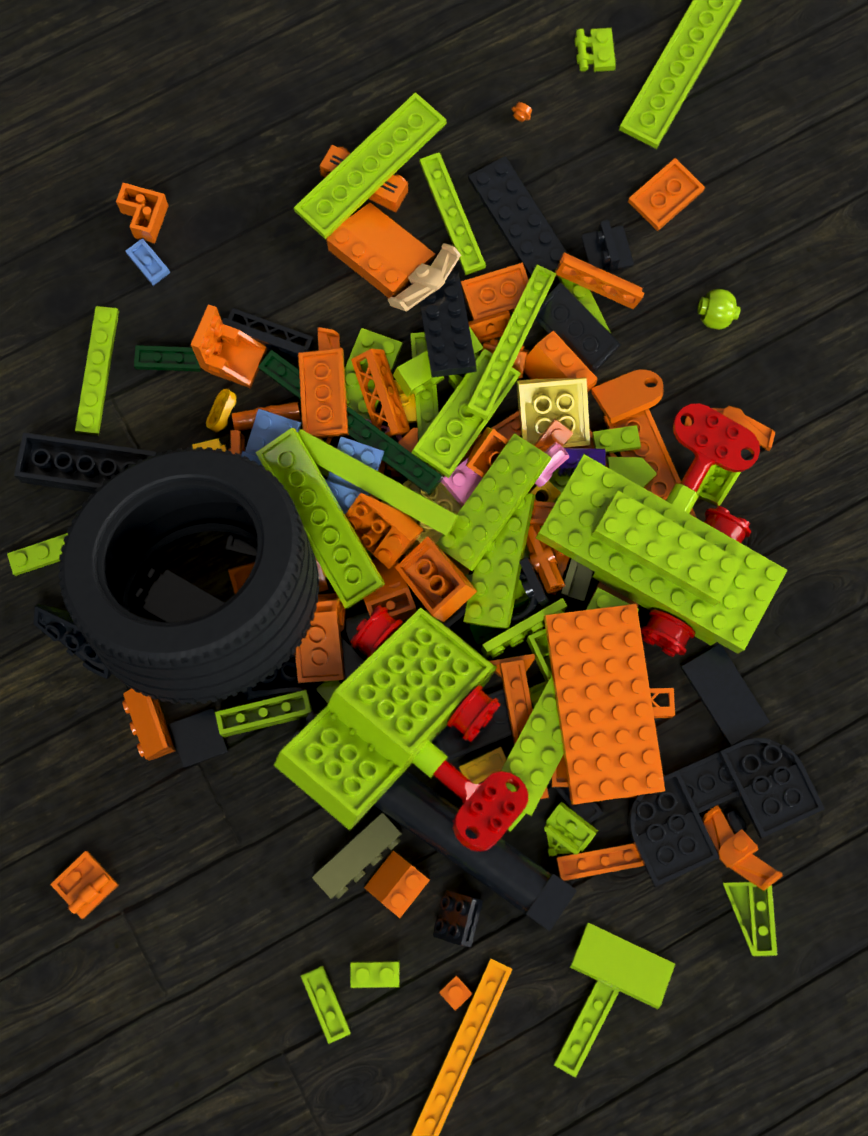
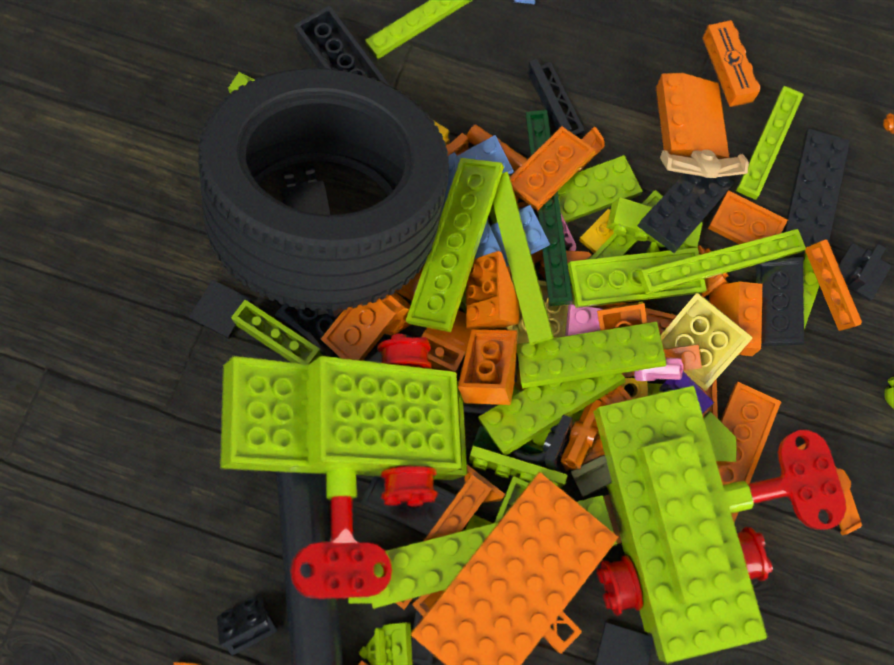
camera: 45 degrees right, 5 degrees down
orange plate [50,851,119,919] -> none
orange slope [122,688,176,761] -> none
dark green plate [134,345,201,372] -> none
orange bracket [191,304,267,388] -> none
yellow plate [206,389,236,432] -> none
lime plate [294,92,446,240] -> none
lime tile [301,966,351,1044] -> none
olive brick [312,813,402,899] -> none
orange fence [351,349,410,438] -> none
lime brick [351,961,400,988] -> none
orange slope [364,850,430,918] -> none
yellow plate [459,747,507,784] -> none
orange plate [468,310,511,343] -> none
orange tile [591,370,664,424] -> none
lime plate [592,425,641,454] -> none
lime bracket [696,465,741,506] -> none

